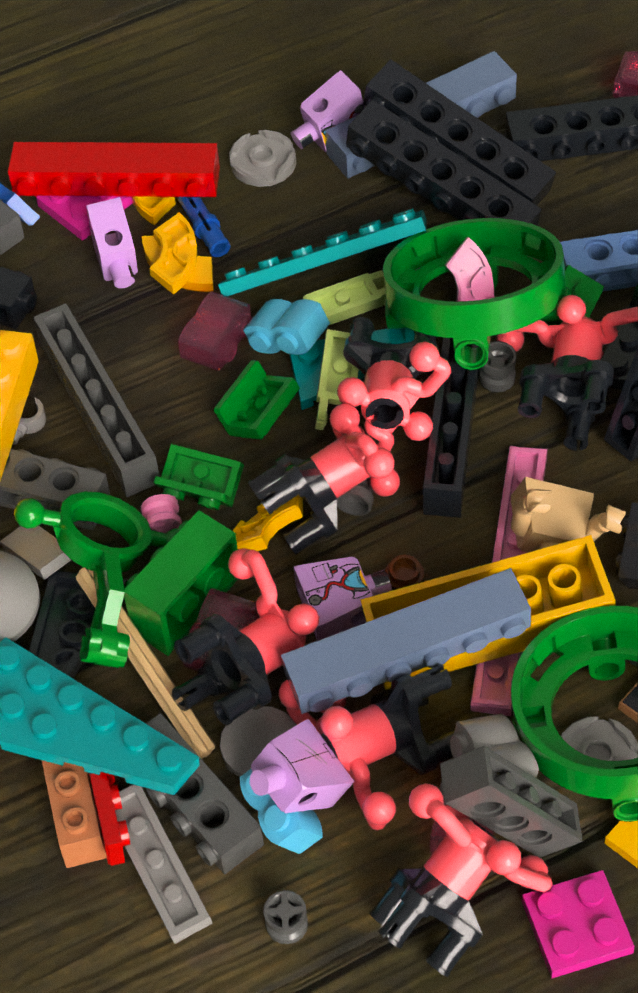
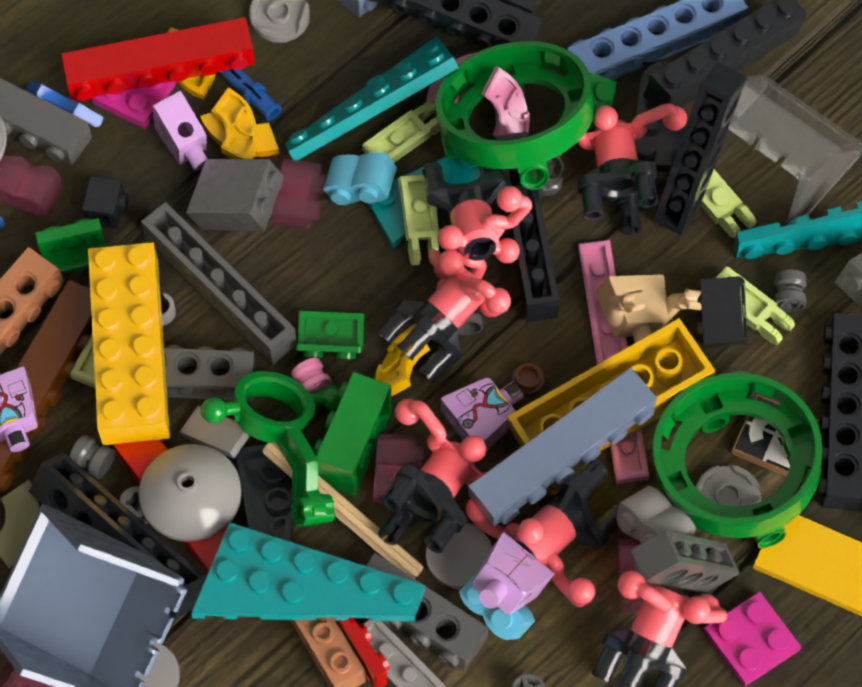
camera: 20 degrees left, 10 degrees up
green bracket [214,360,300,440] -> none
none -> flat silver brick [186,159,284,231]

